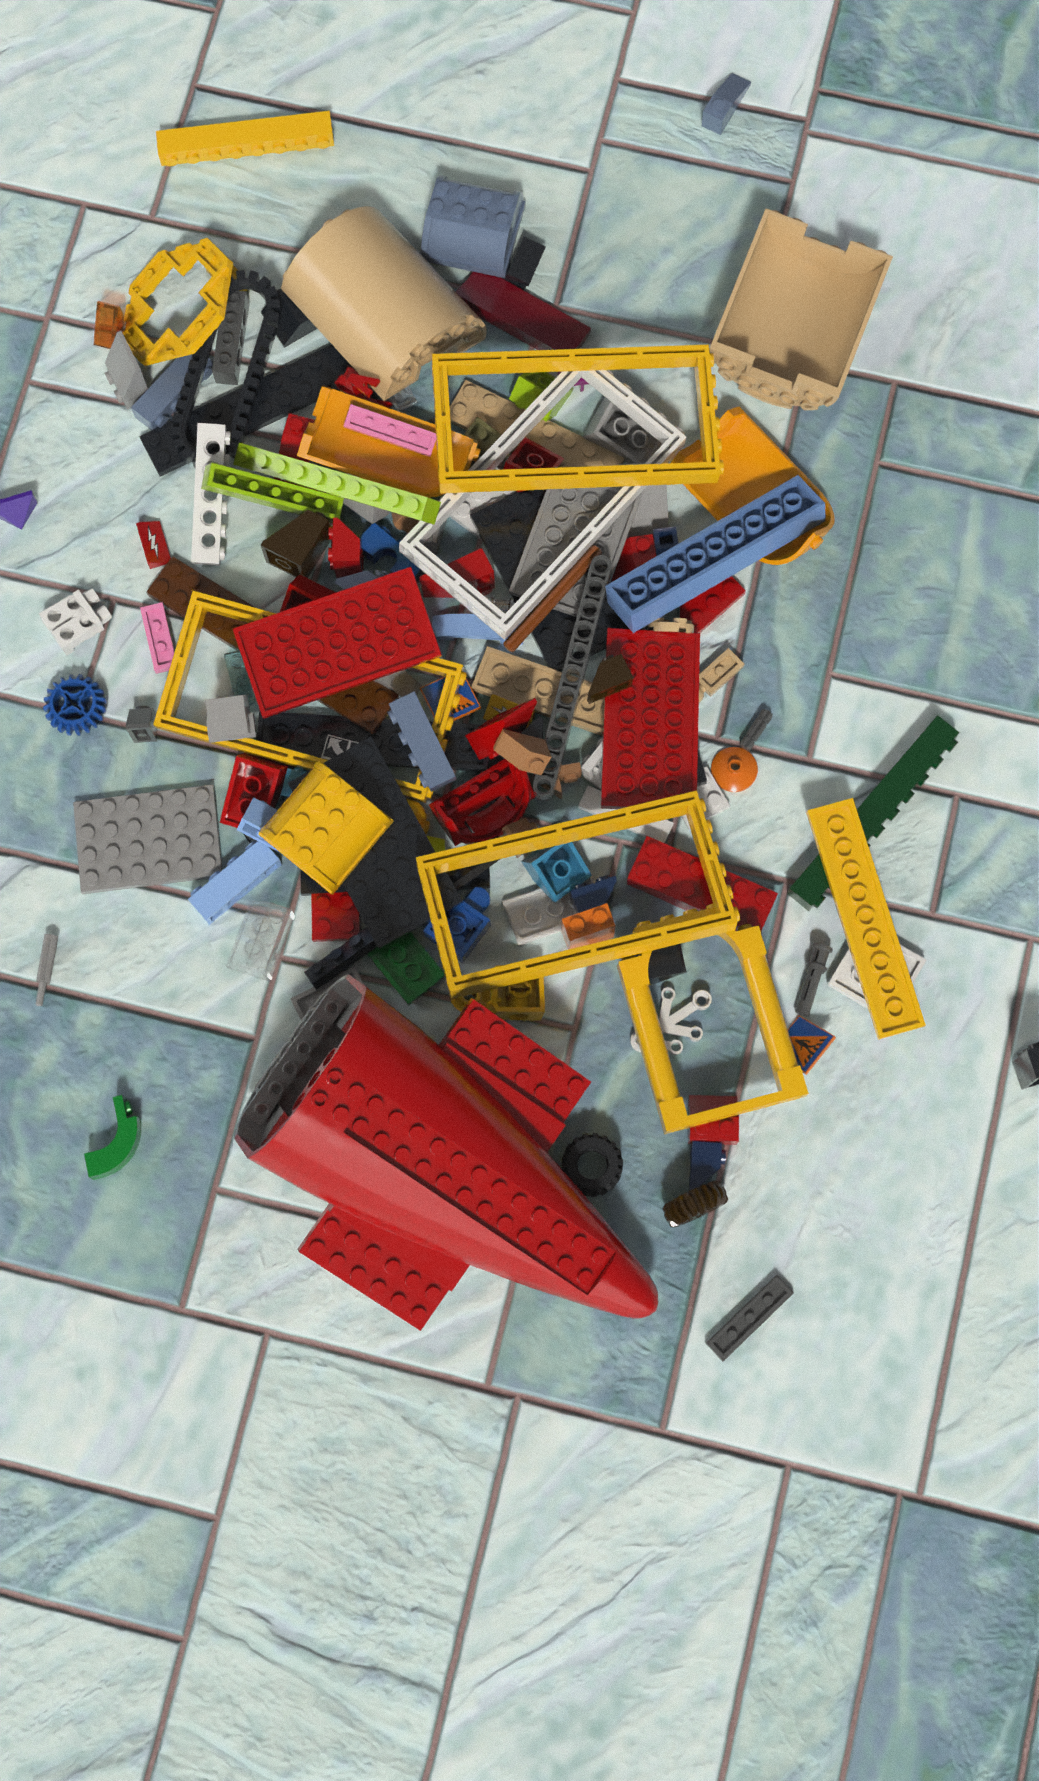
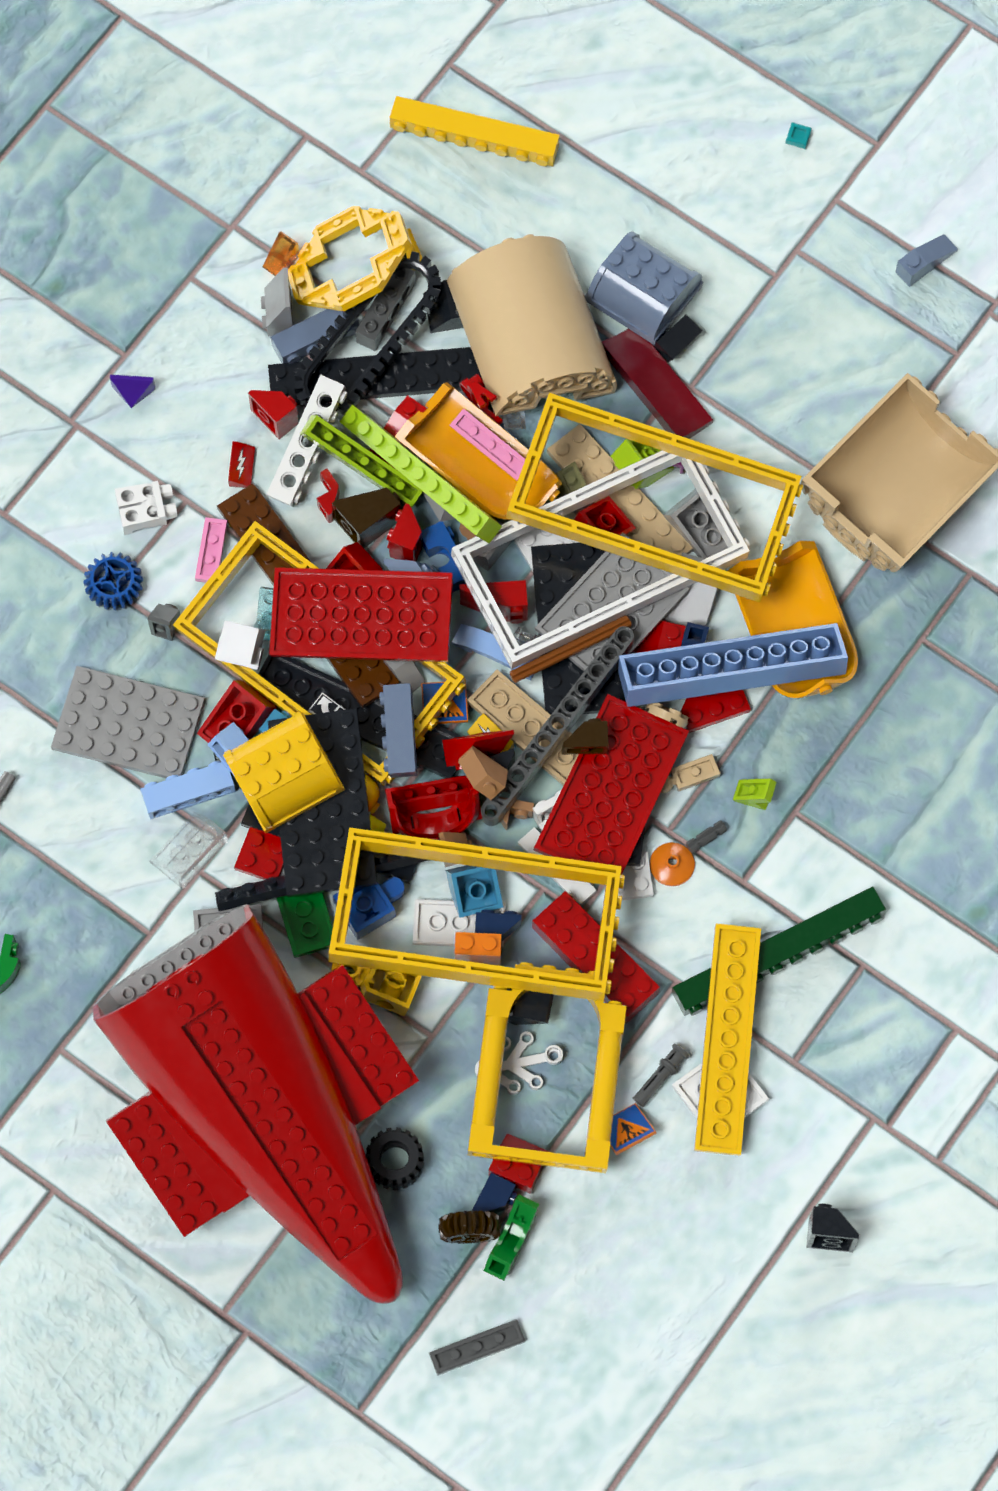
camera: 20 degrees right, 5 degrees down
none -> red slope [248,390,298,439]
none -> red slope [316,468,340,523]
none -> green arch [483,1194,540,1281]
none -> lime slope [733,778,777,810]
none -> teal tile [785,122,812,149]

